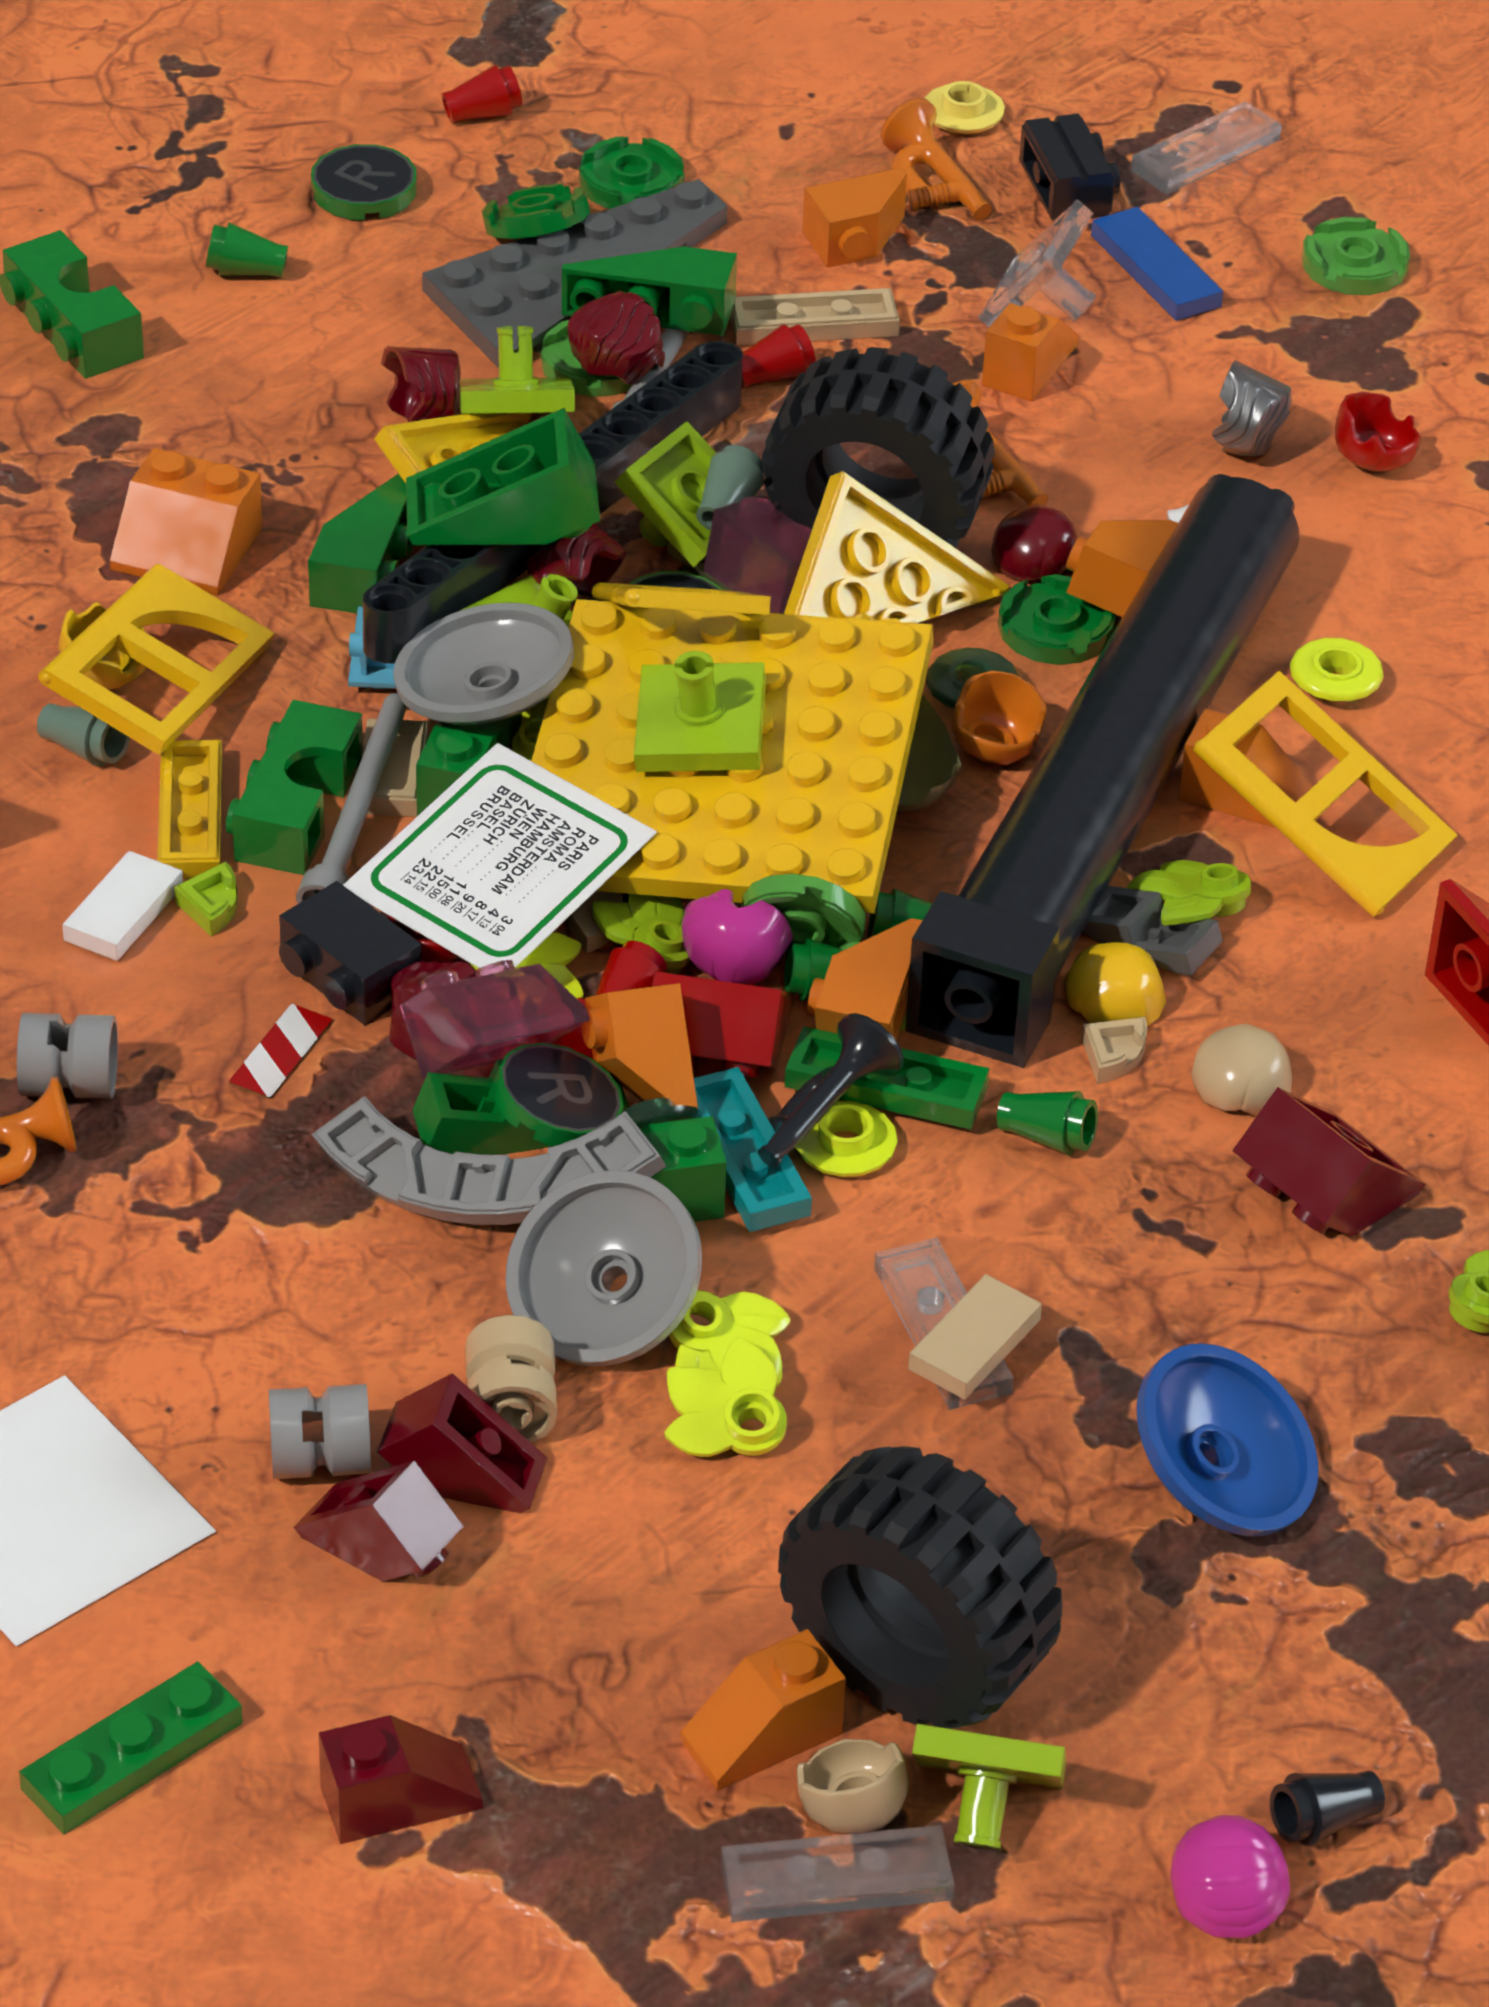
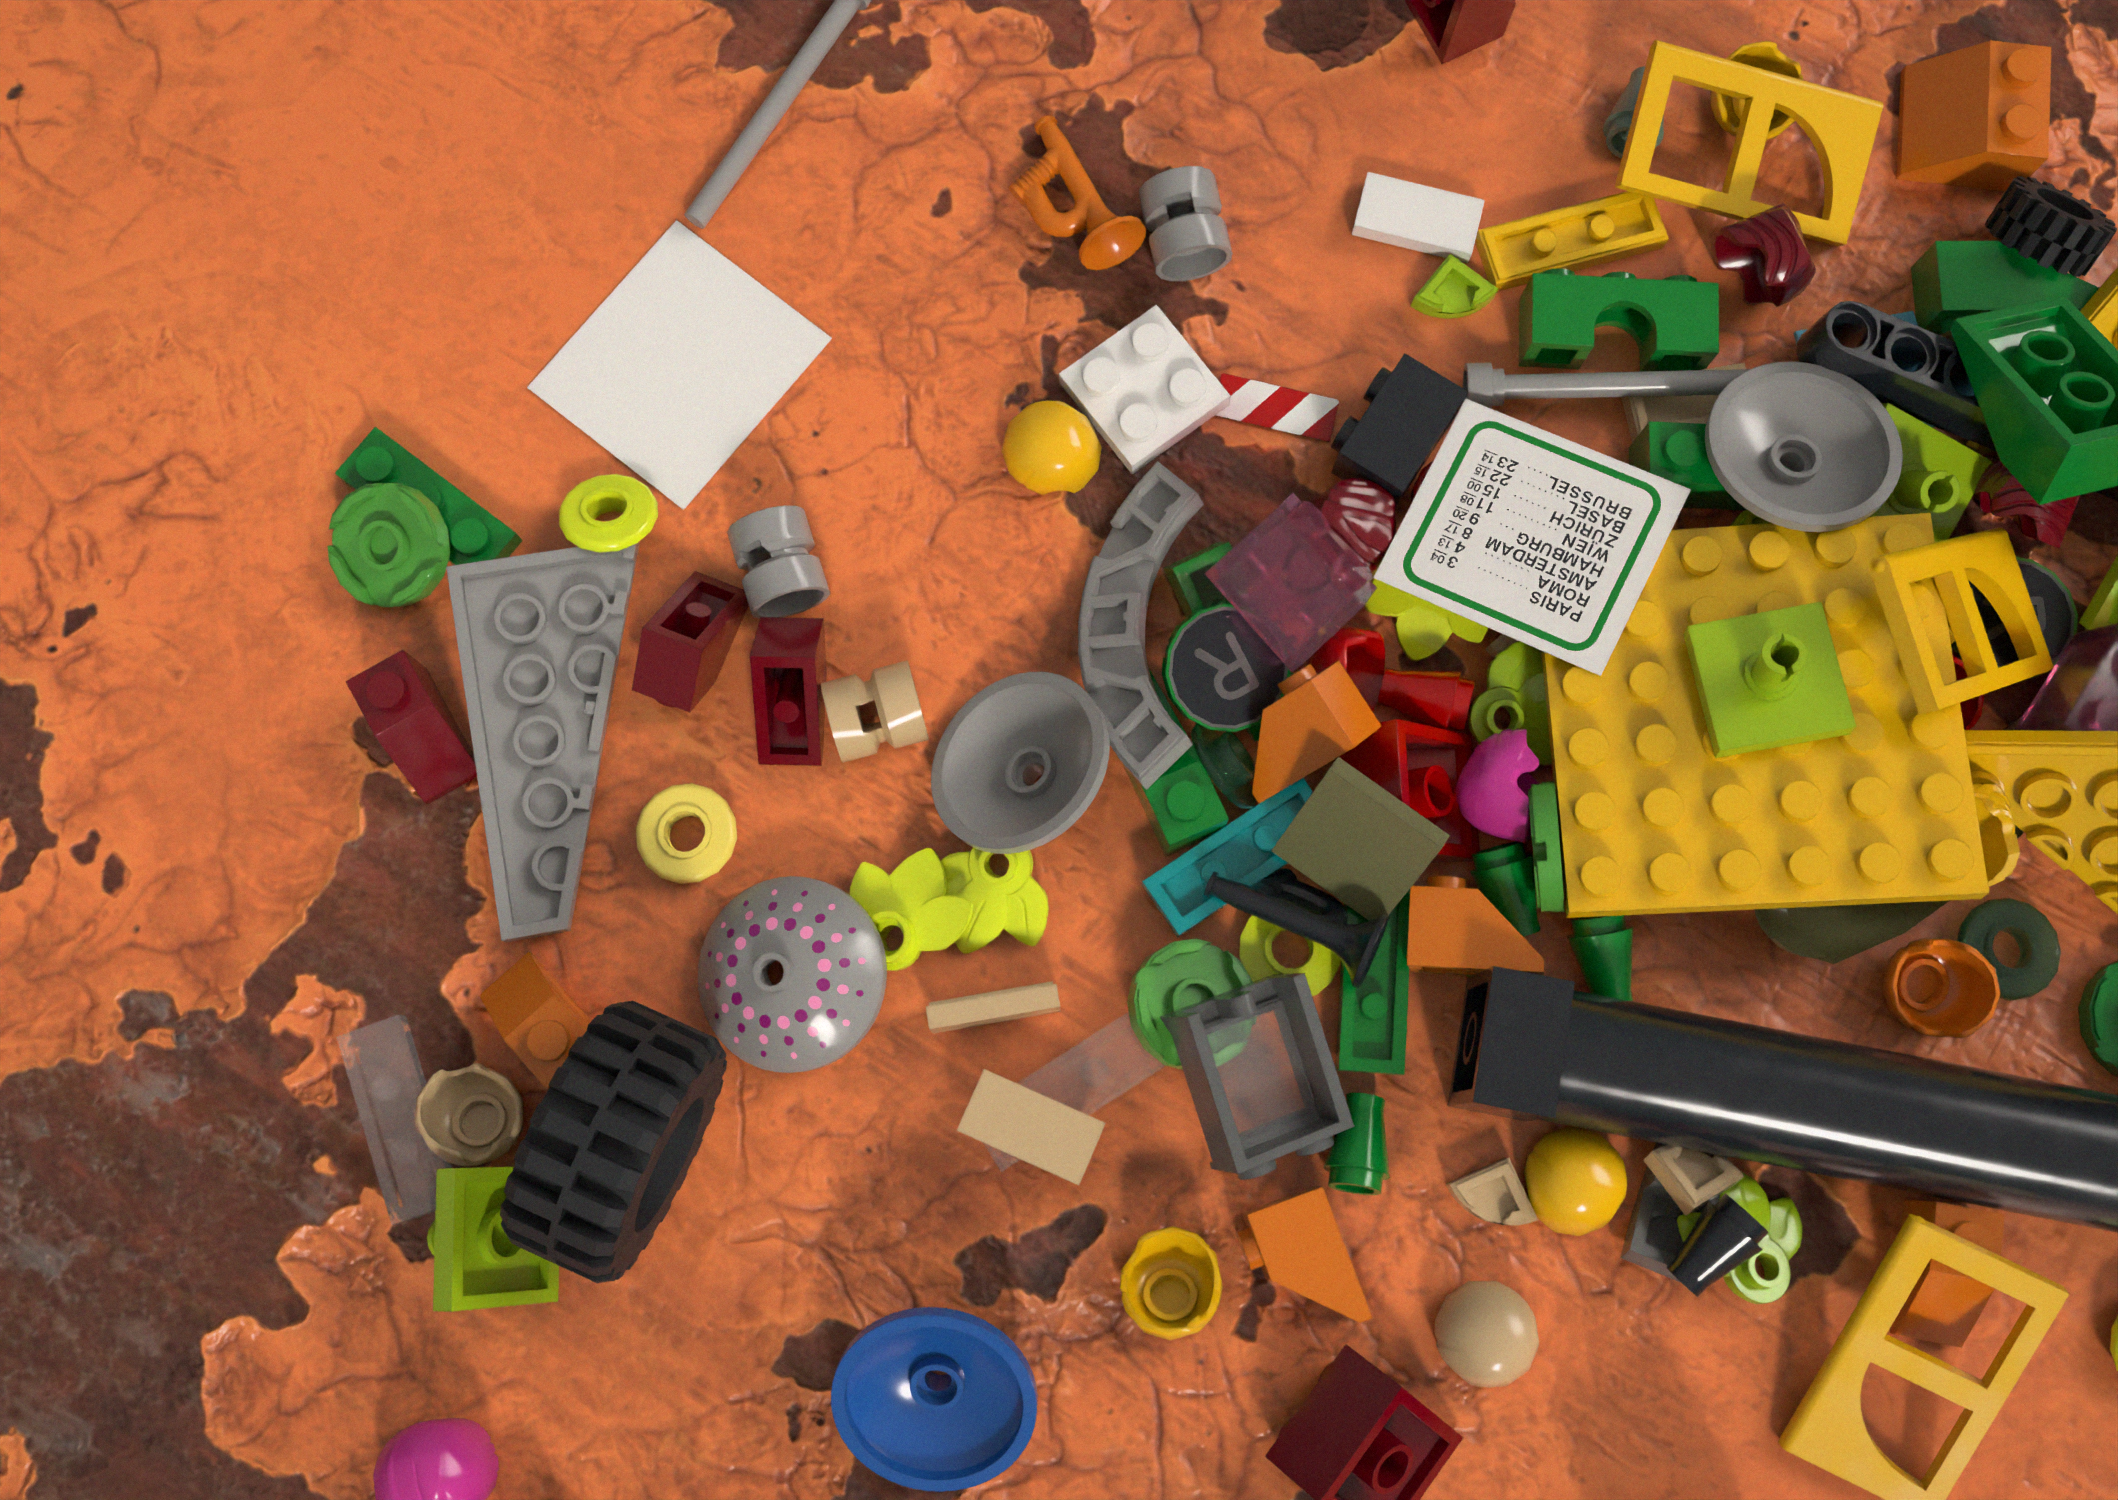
camera: 80 degrees right, 35 degrees up
none -> bright green tile [327,483,450,607]
none -> light grey wing [446,542,639,943]
none -> neon yellow piece [559,474,658,553]
none -> light yellow piece [636,783,737,884]
none -> light grey dish [698,876,887,1073]
none -> tan tile [926,981,1060,1034]
none -> yellow hair [1001,401,1102,495]
none -> white plate [1059,305,1231,474]
none -> yellow hair [1120,1226,1223,1341]
none -> bright green tile [1127,938,1256,1070]
none -> window [1160,973,1354,1180]
none -> orange slope [1236,1186,1373,1323]
none -> olive tile [1272,757,1450,921]
none -> tan tile [1643,1145,1744,1216]
none -> black cone [1666,1193,1769,1297]
none -> dark red hair [1711,203,1816,307]
none -> black tyre [1985,176,2117,277]

